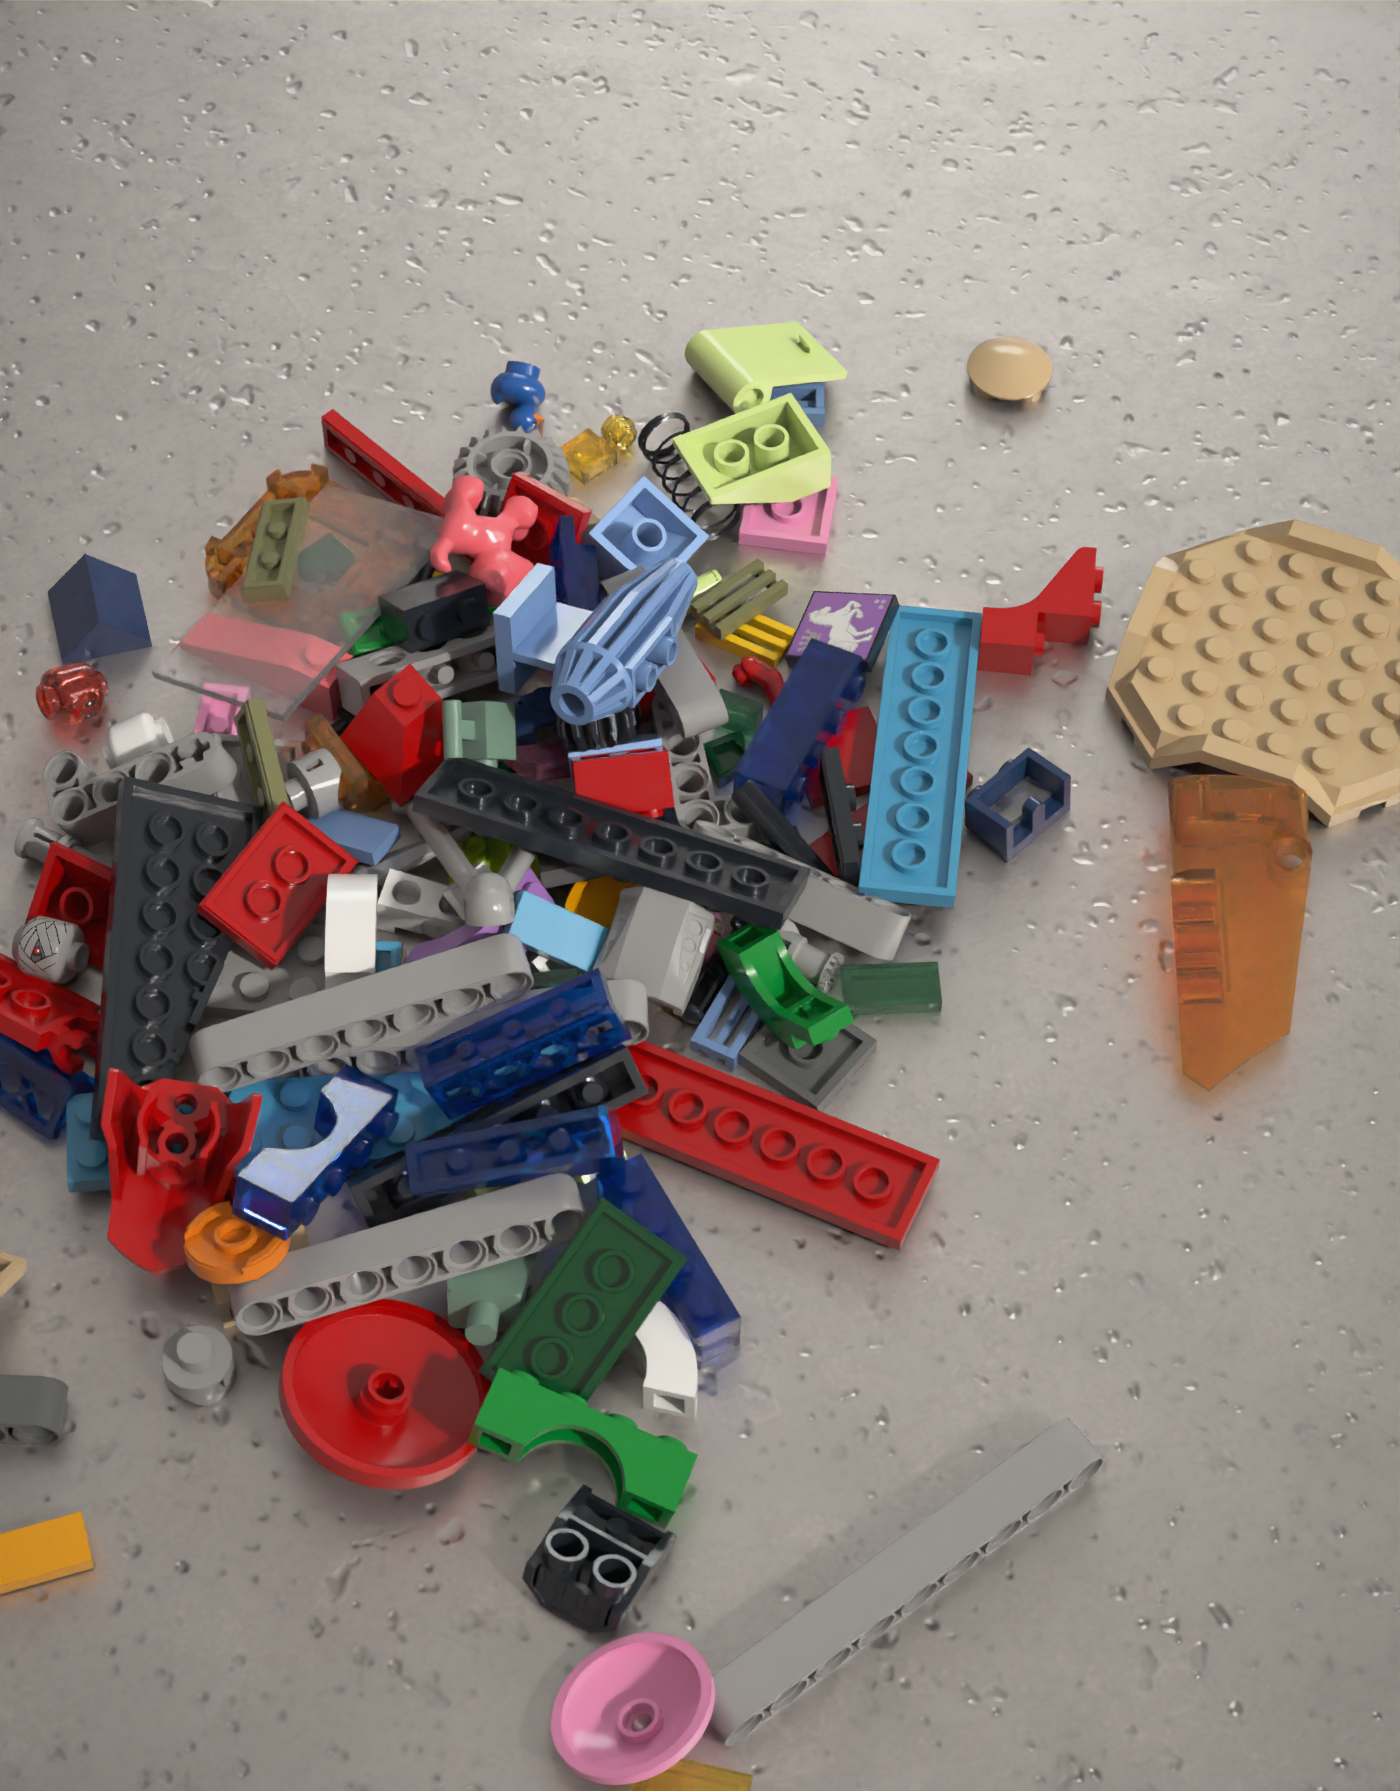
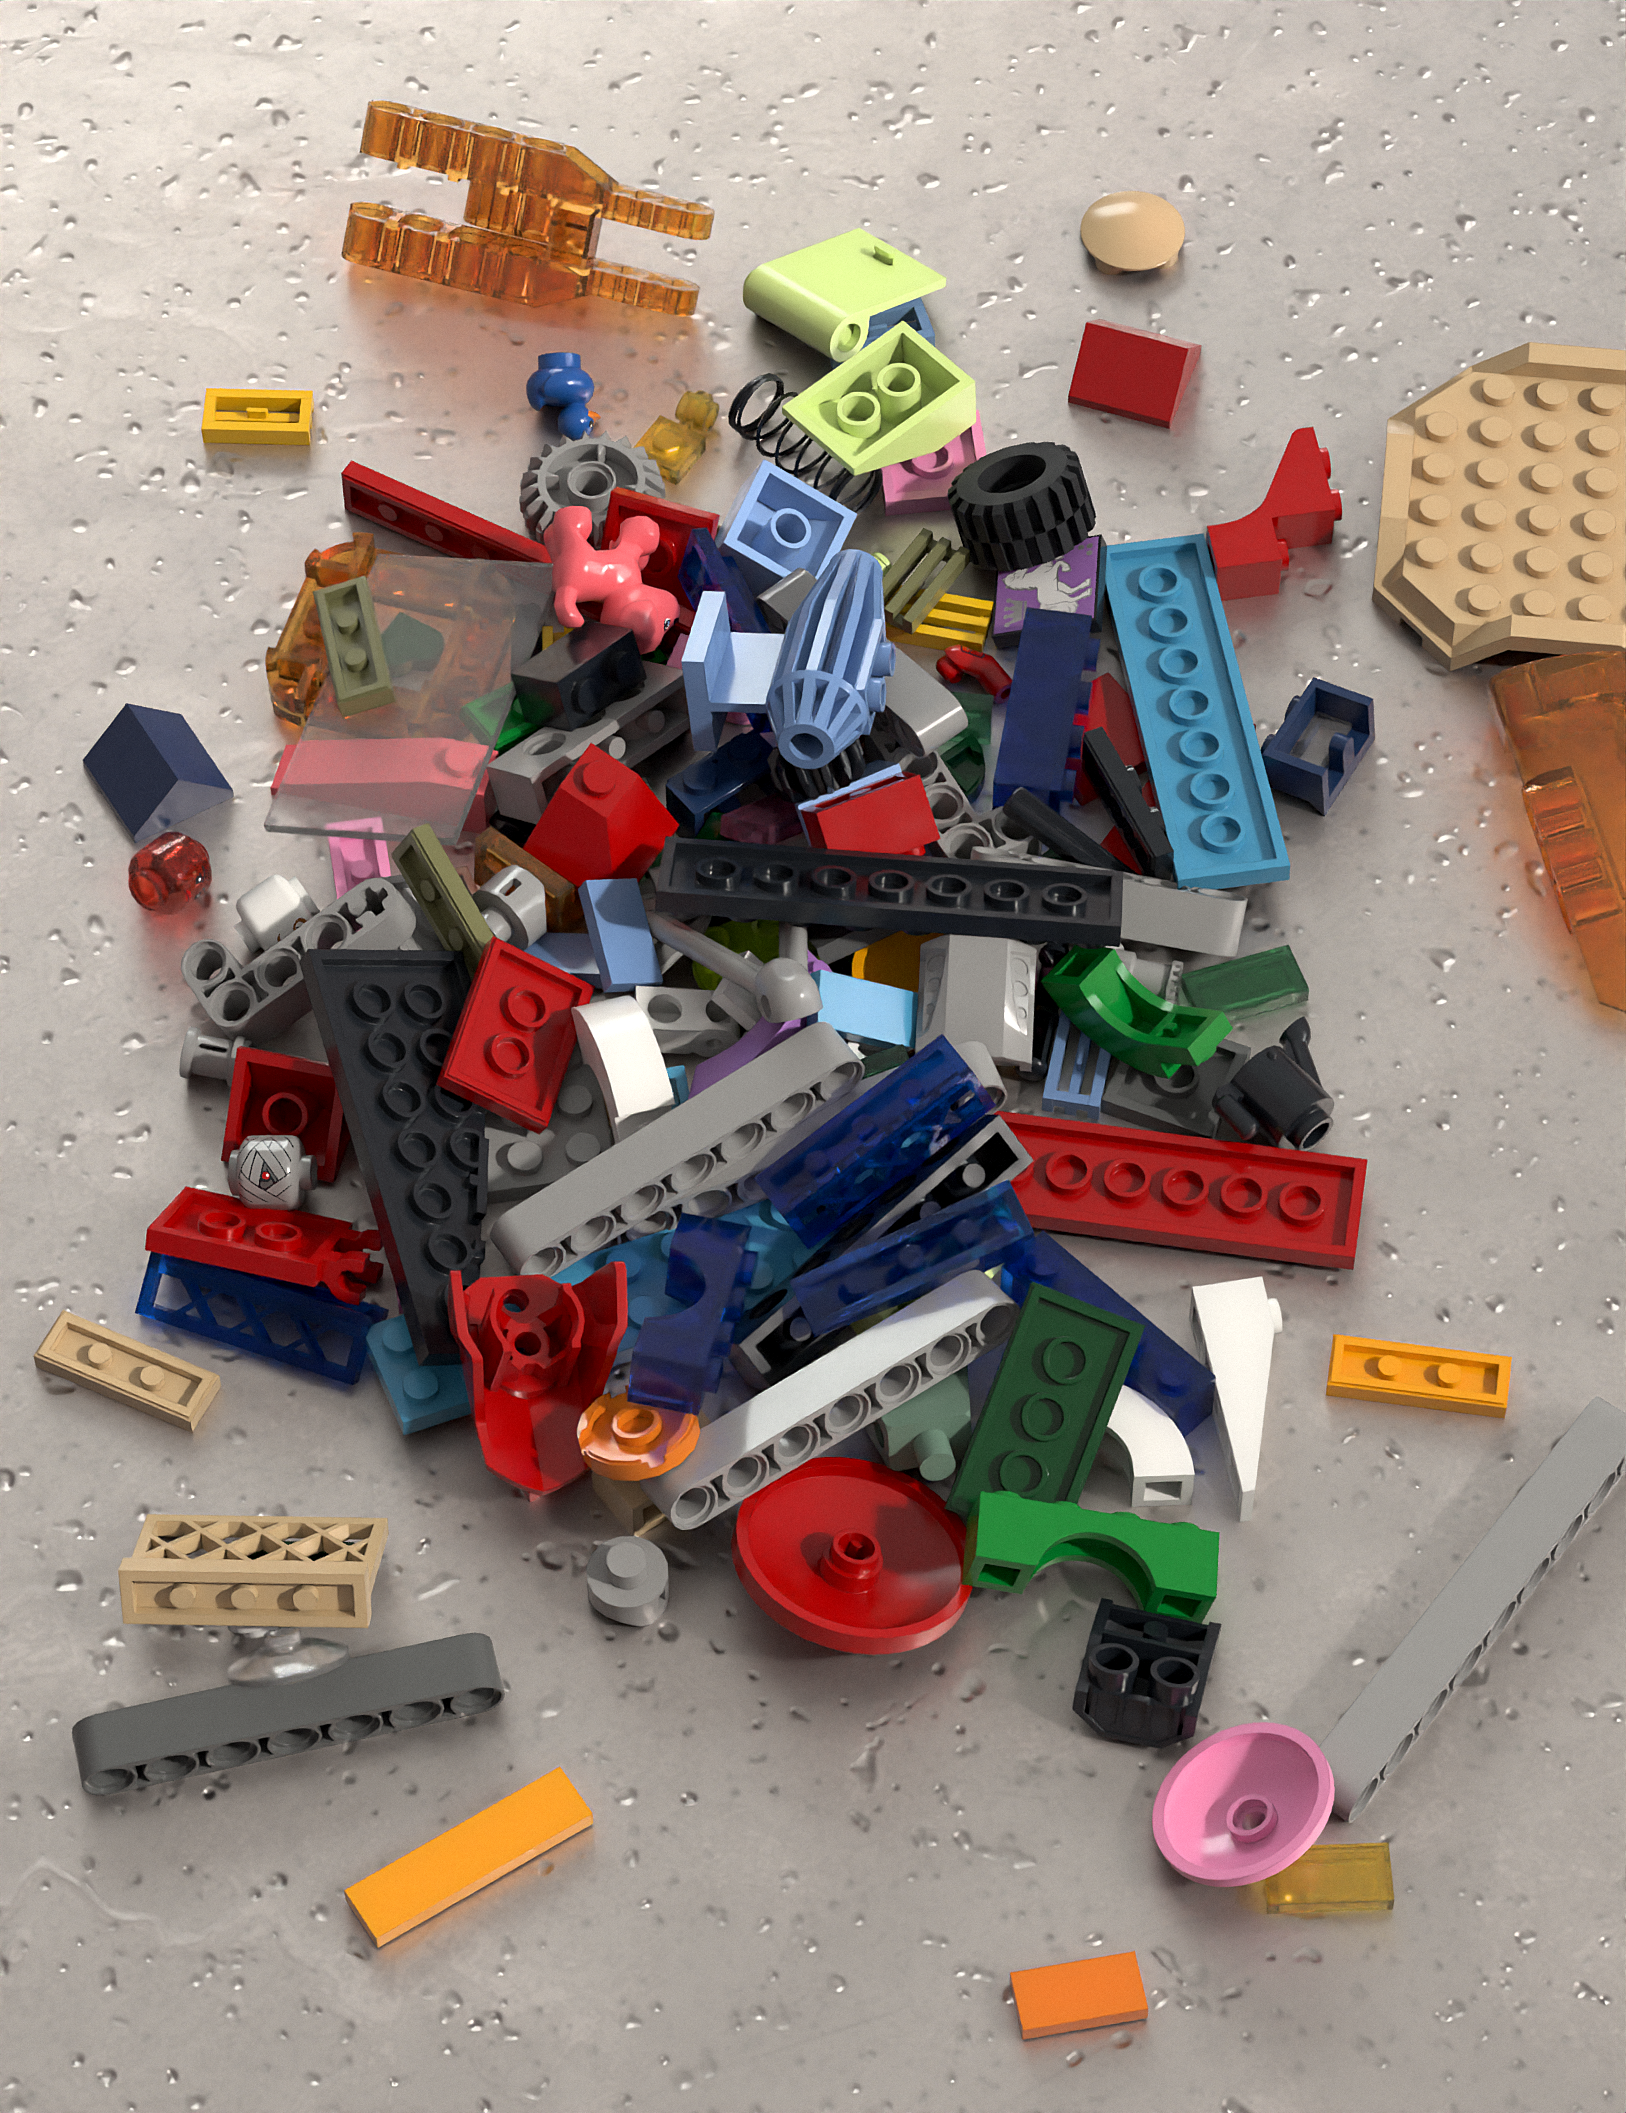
camera: 15 degrees left, 0 degrees up
sand green brick [442,700,516,768] -> none
none -> yellow tile [201,388,314,445]
none -> clear orange beam [341,100,715,316]
none -> medium blue tile [578,878,663,993]
none -> black tyre [947,442,1096,571]
none -> red slope [1068,319,1202,429]
none -> white slope [1189,1276,1282,1522]
none -> black piece [1212,1017,1334,1151]
none -> light orange tile [1326,1334,1512,1419]

